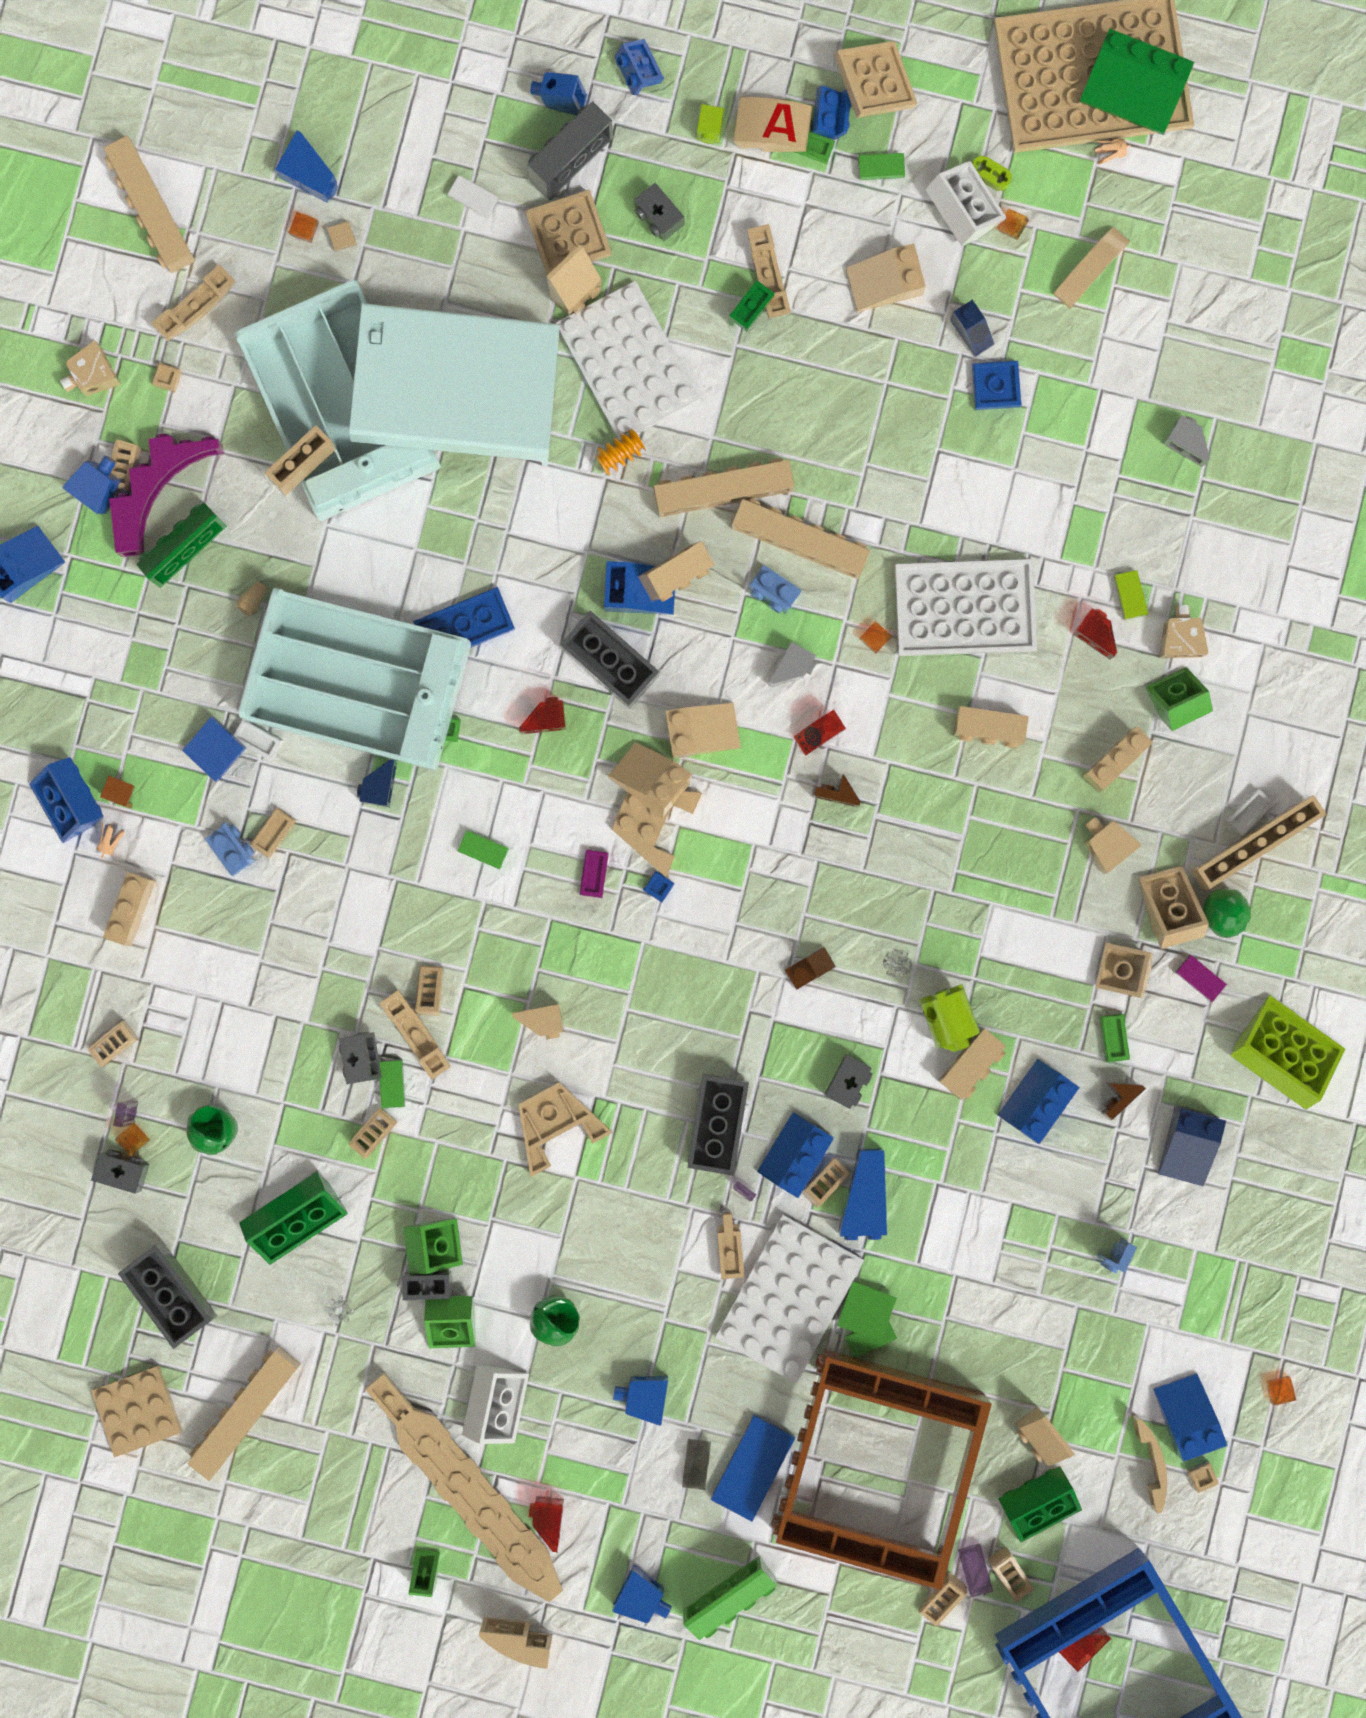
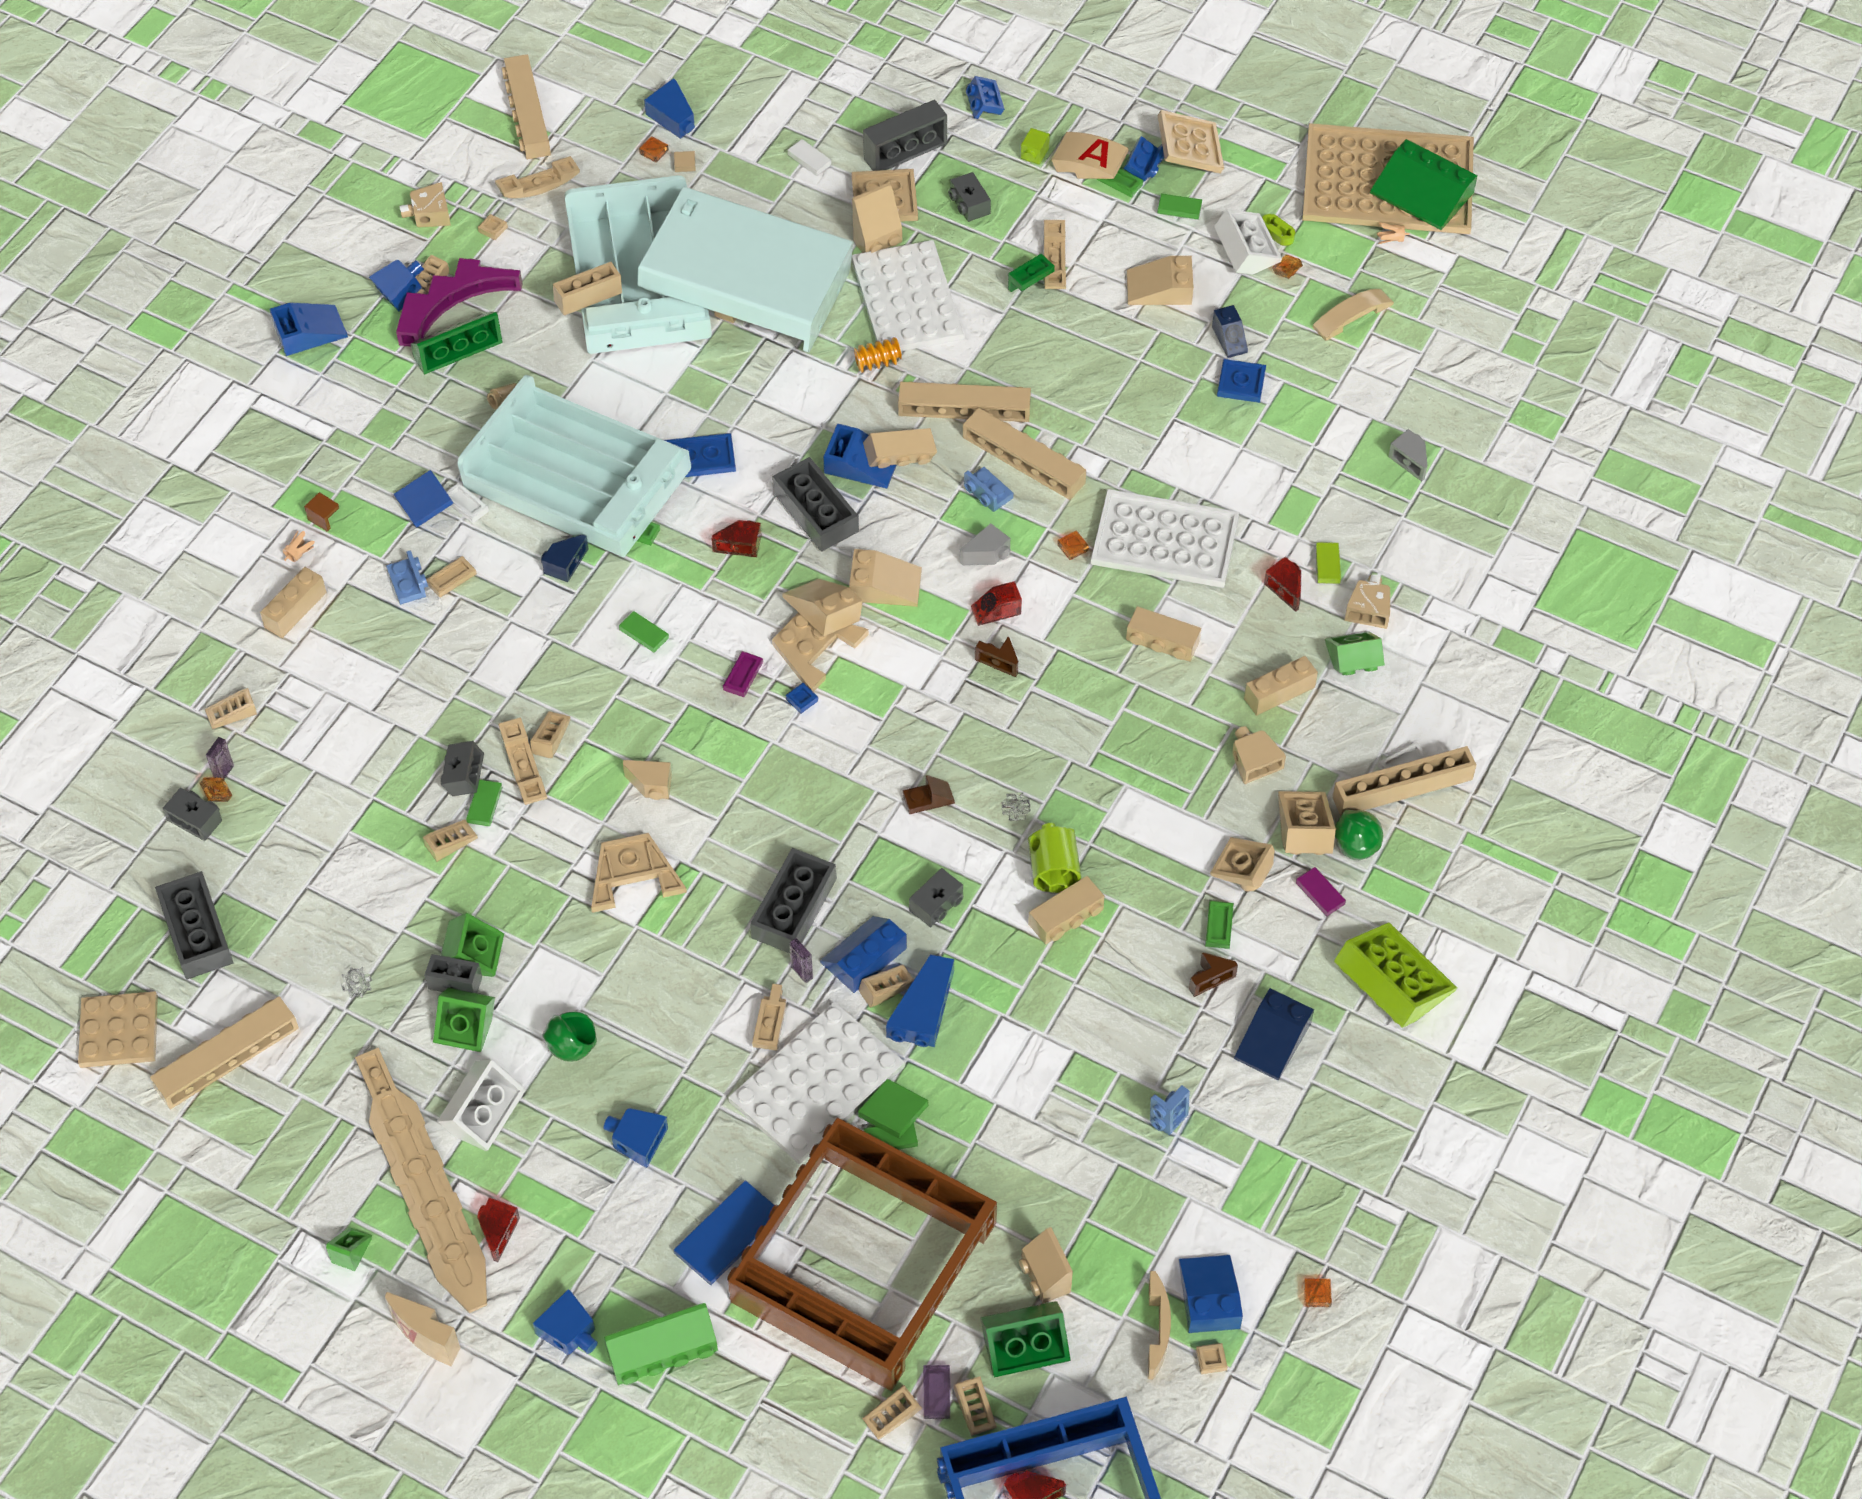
camera: 15 degrees right, 30 degrees down
blue slope [29,757,104,843] -> none
green piece [186,1105,238,1155] -> none
green slope [239,1171,348,1265] -> none
blue torso [530,72,587,116] -> none
clear smoke slope [682,1439,711,1490] -> none
blue slope [997,1059,1080,1145] -> none

